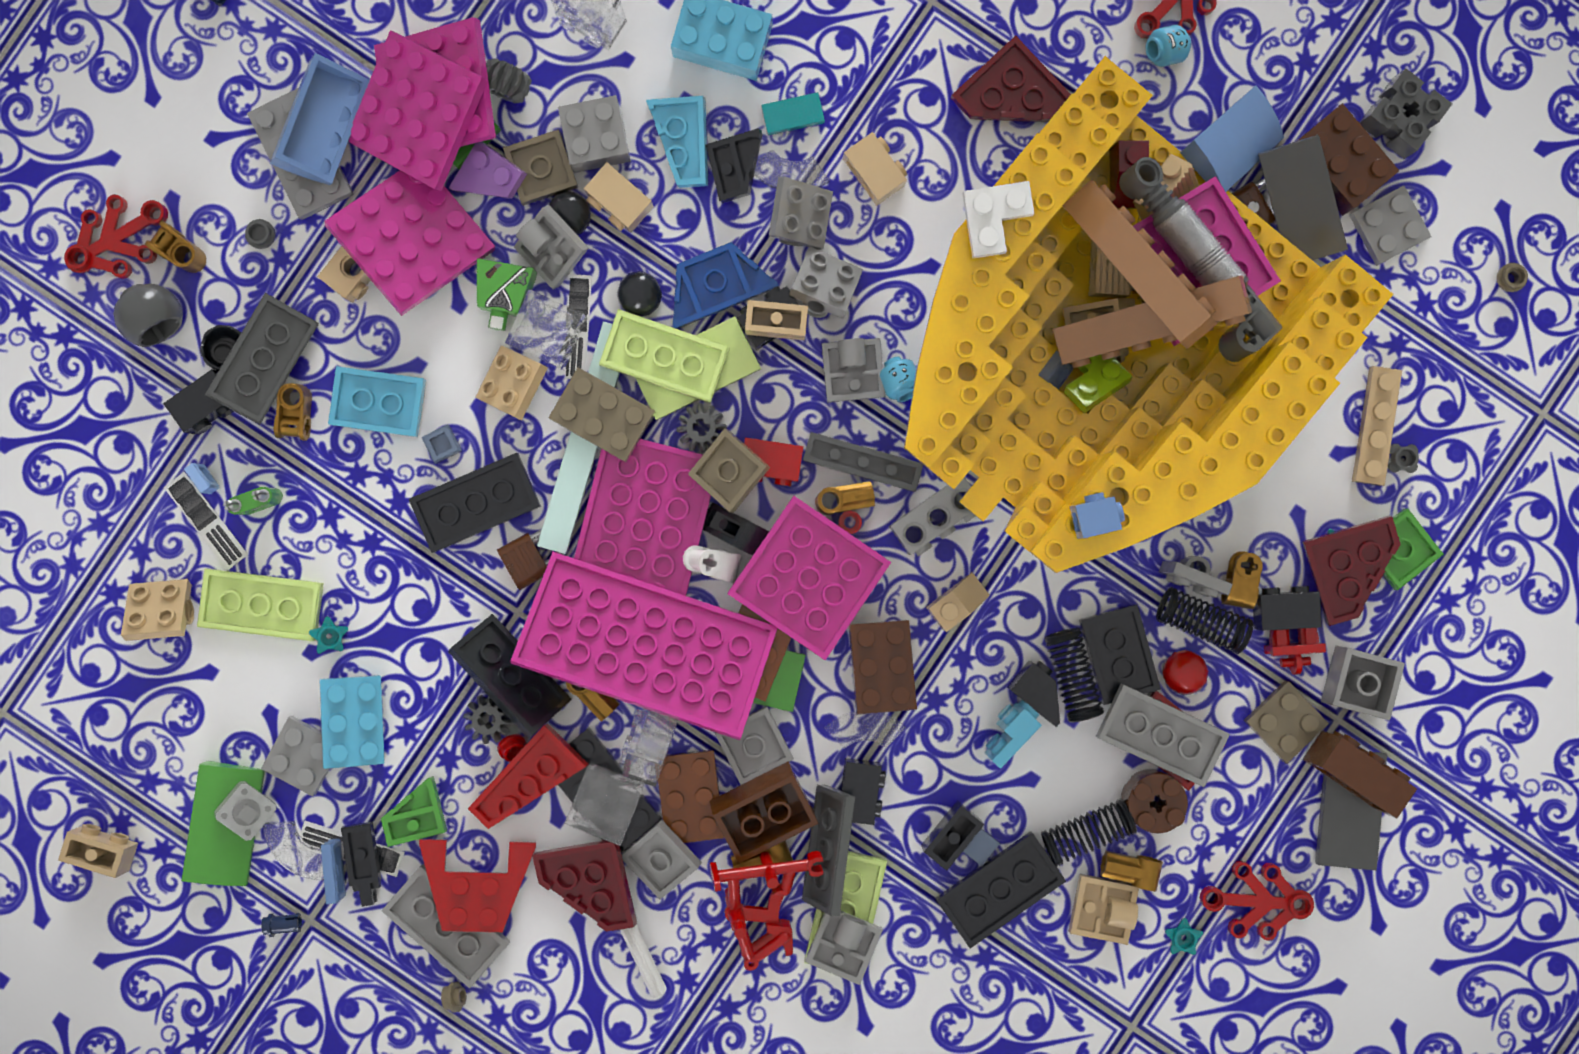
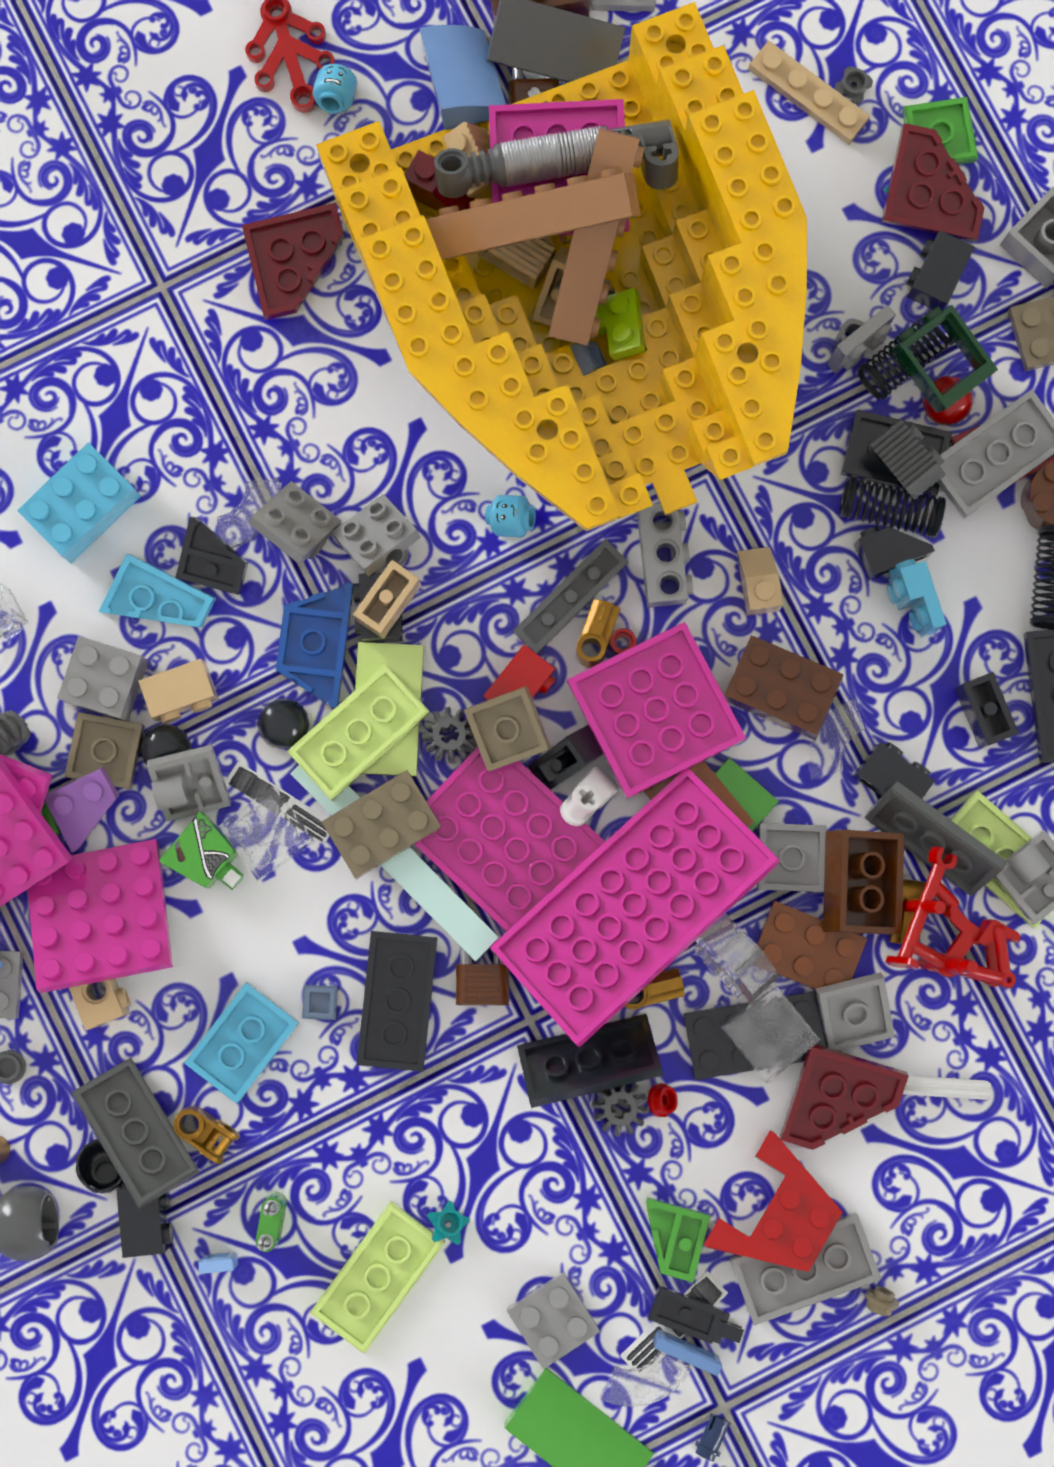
camera: 60 degrees left, 5 degrees down
tan plate [121,579,194,641] -> none
sticker [164,472,248,571] -> none
piece [214,781,276,841] -> none
medium azure plate [319,675,384,769] -> none
red wing [468,723,589,829] -> none
tan plate [475,345,548,421] -> none
teal tile [761,92,825,136] -> none
light grey plate [821,338,886,403] -> none
tan brick [843,132,907,206] -> none
white plate [962,181,1034,259] -> none
sand blue tile [963,829,1000,866] -> none
medium blue brick [1069,492,1125,539] -> none
pearl gold piece [1221,551,1263,609] -> none
red hips [1264,628,1326,675] -> none
none -> dark grey brick [869,419,945,499]
none -> dark green window [891,305,998,413]

